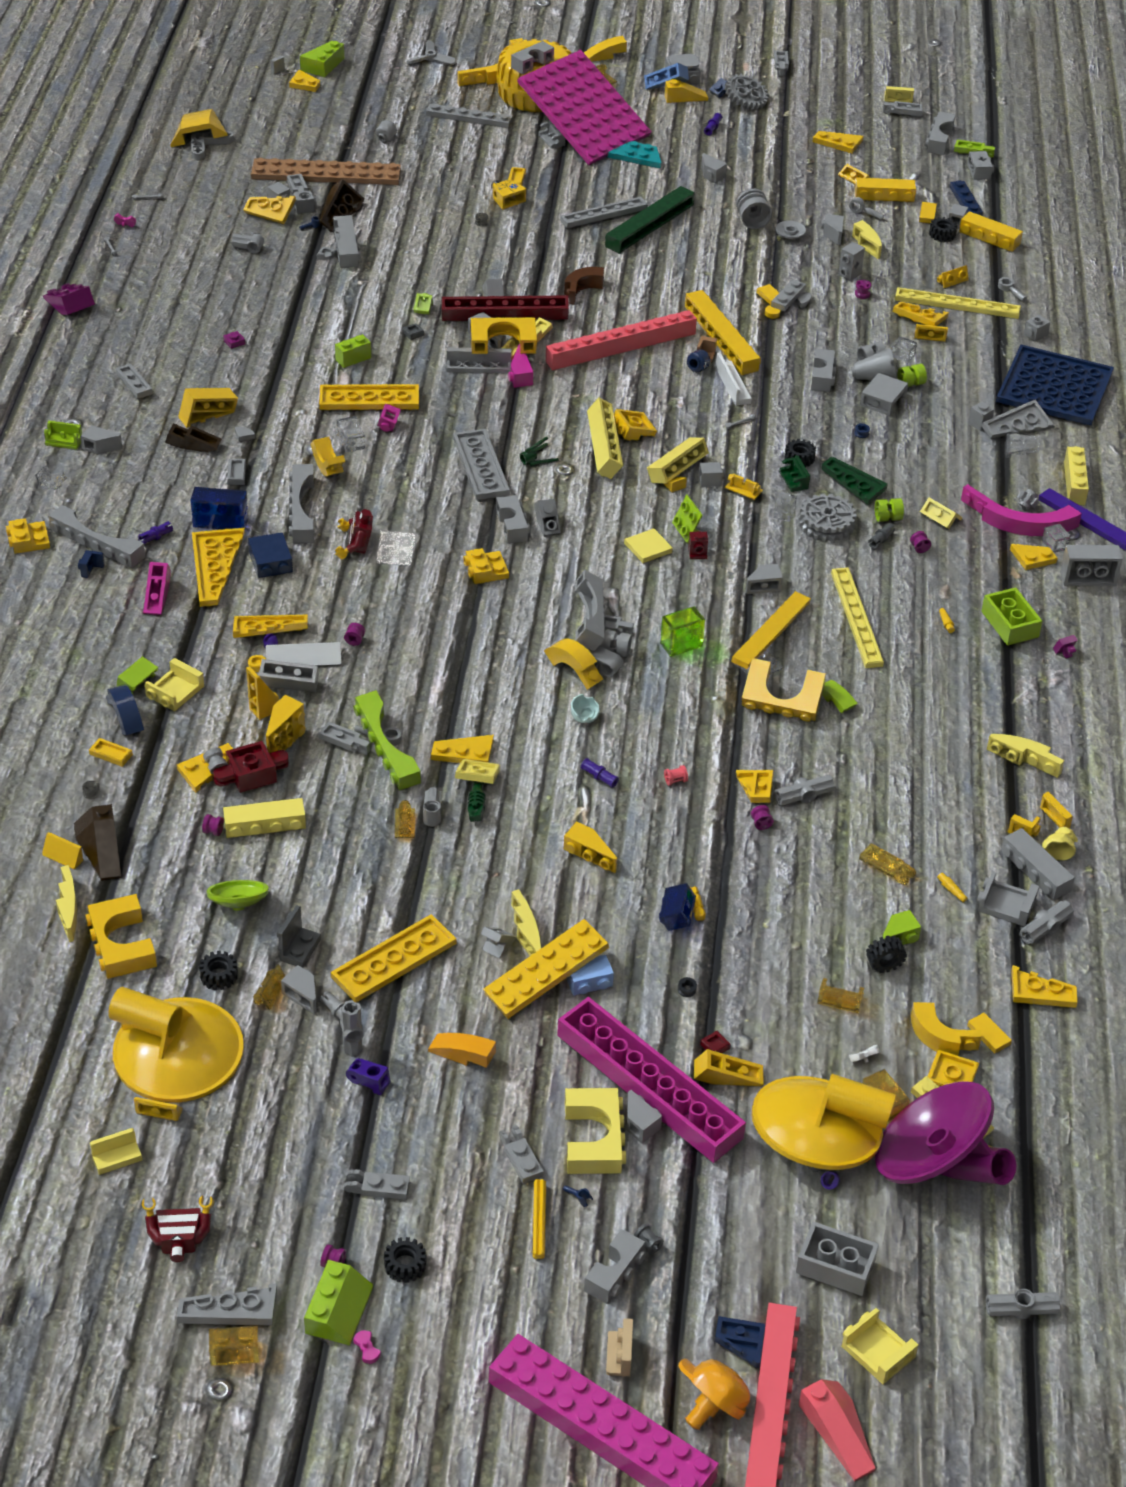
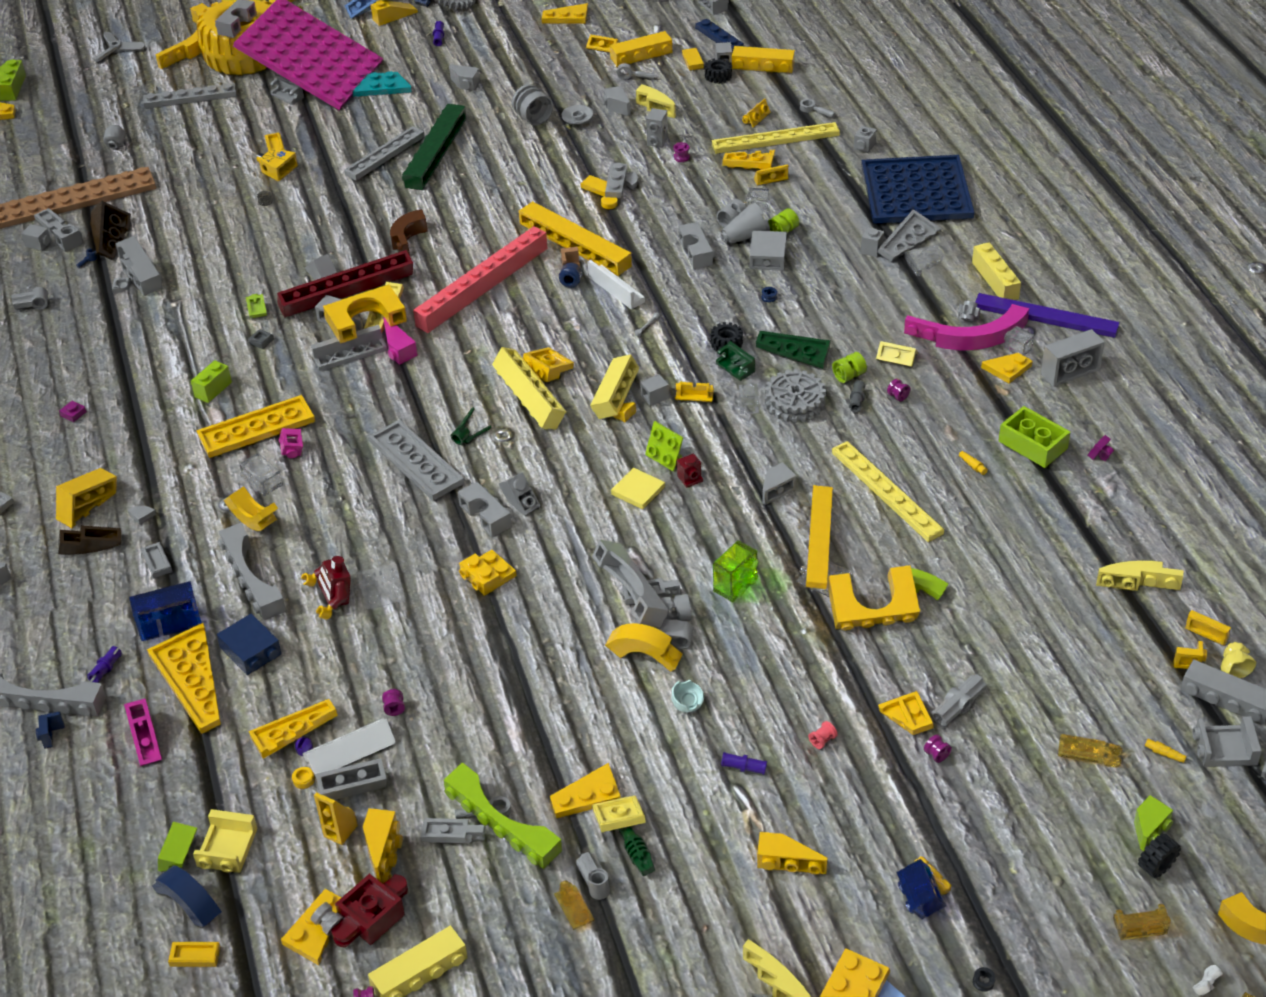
camera: 20 degrees left, 0 degrees up
yellow wing [243,196,296,224] -> none

